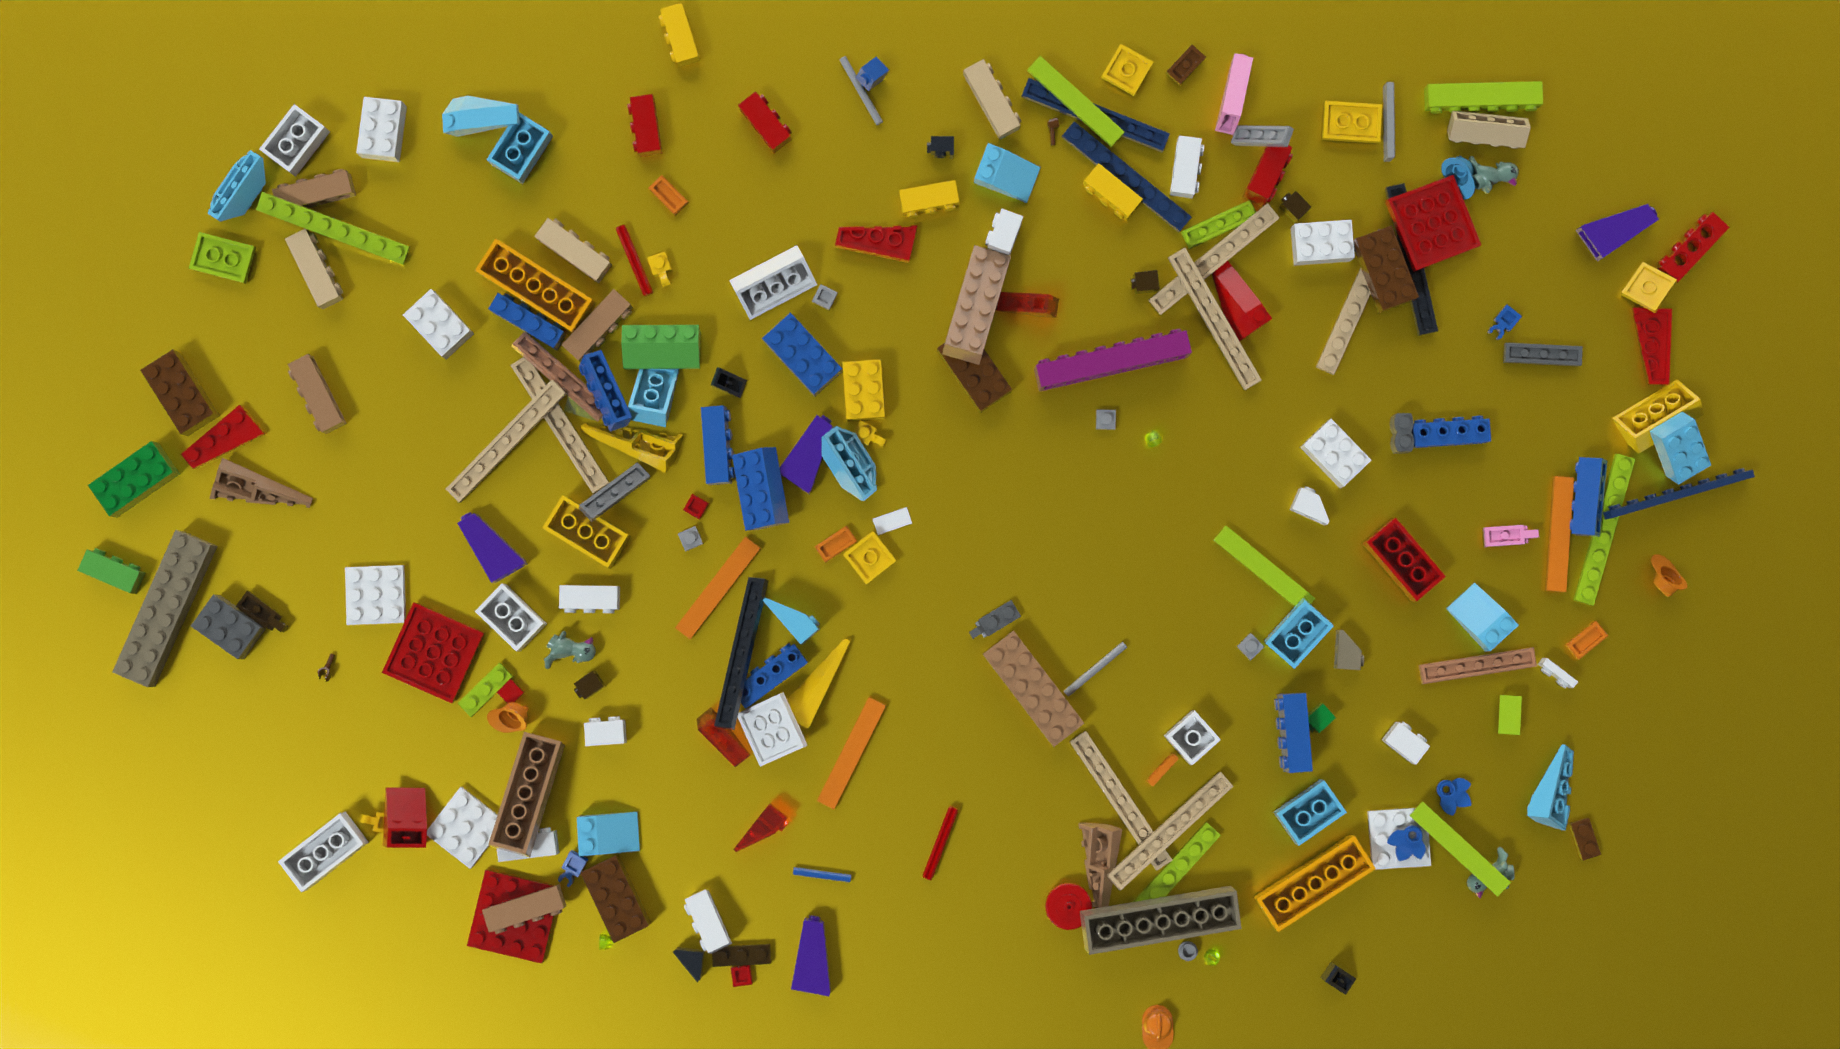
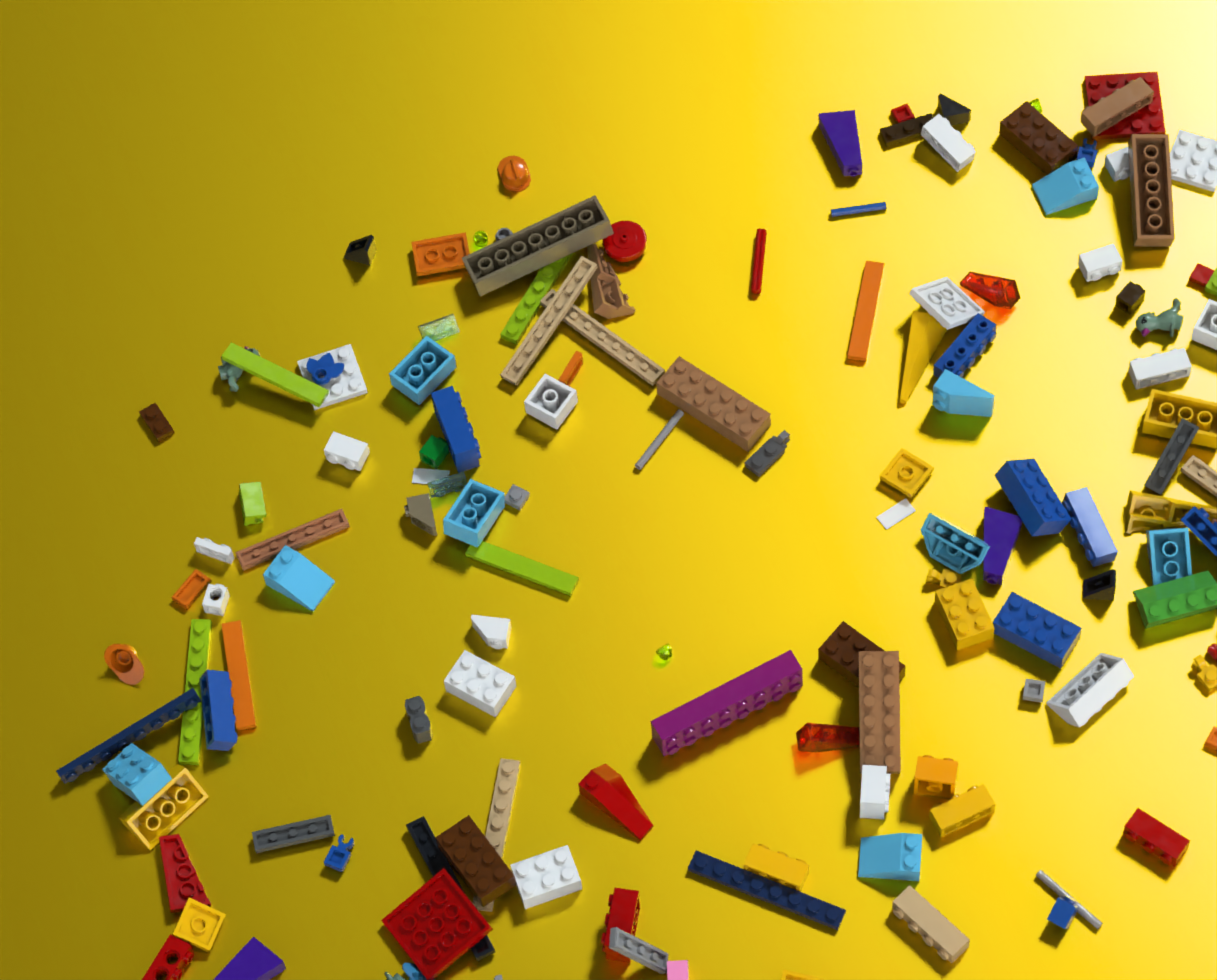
camera: 170 degrees right, 25 degrees down
orange piece [487,702,528,733] -> none
orange tile [675,536,761,640] -> none
light grey plate [678,526,703,551] -> none
red tile [683,494,709,520] -> none
black plate [714,577,768,730] -> none
clear red slope [733,802,788,852] -> none
orange tile [815,526,857,563] -> none
red wing [835,225,917,263] -> none
black brick [927,136,954,159] -> none
dark blue plate [1021,78,1170,152] -> none
lime tile [1027,56,1125,147] -> none
reddish brown hand [1047,118,1060,145] -> none
light grey plate [1096,410,1116,430] -> none
dark brown brick [1130,270,1160,294] -> none
tan plate [1148,203,1279,315] -> none
tan plate [1168,248,1261,390] -> none
white brick [1170,135,1204,198] -> none
lime tile [1181,200,1256,249] -> none
light orange brick [1254,834,1376,932] -> none
dark brown brick [1279,191,1311,223] -> none
red brick [1362,517,1446,602] -> none
blue brick [1411,416,1491,448] -> none
blue plate [1436,778,1471,816] -> none
bright pink hinge [1483,525,1539,547] -> none
medium azure wedge [1527,744,1574,831] -> none
none -> white brick [202,584,230,616]
none -> orange plate [411,232,470,276]
none -> white sticker [412,468,450,486]
none -> clear light blue plate [418,314,460,341]
none -> clear light blue plate [427,472,467,498]
none -> light orange brick [914,755,958,799]

